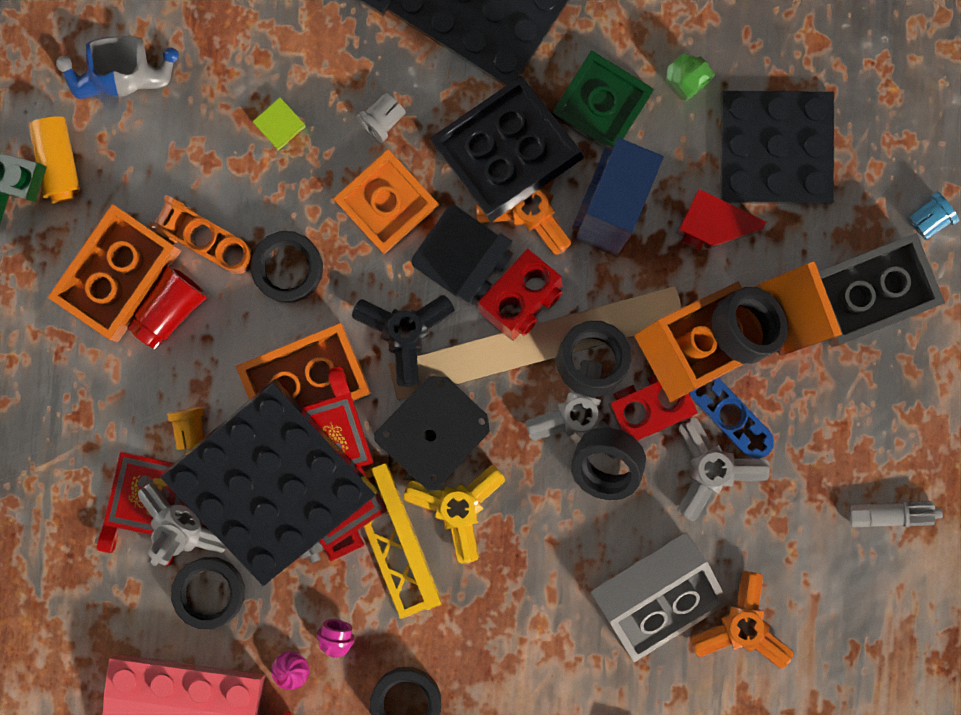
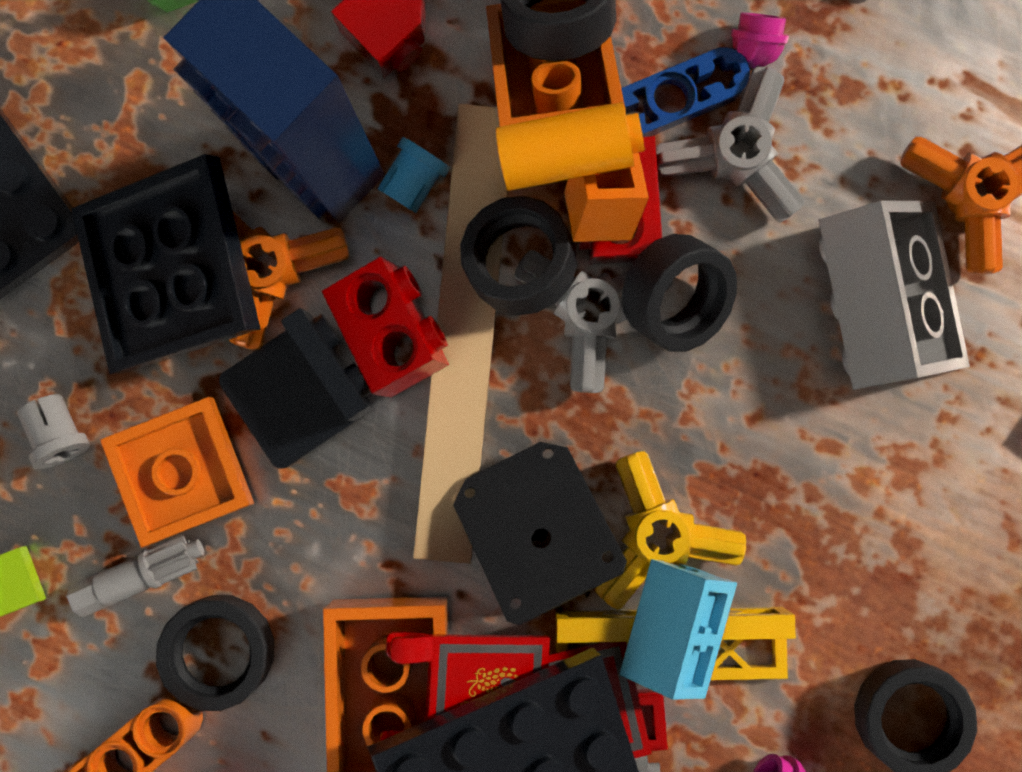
camera: 70 degrees left, 0 degrees up
black bush [352,295,455,387] -> none
dark green plate [552,50,654,148] -> none
none -> light grey piece [66,535,205,618]
none -> dark azure bush [377,137,451,213]
none -> light orange brick [496,102,645,191]
none -> orange brick [564,152,649,242]
none -> medium azure hinge [619,559,737,700]
none -> dark pink plate [731,12,789,68]

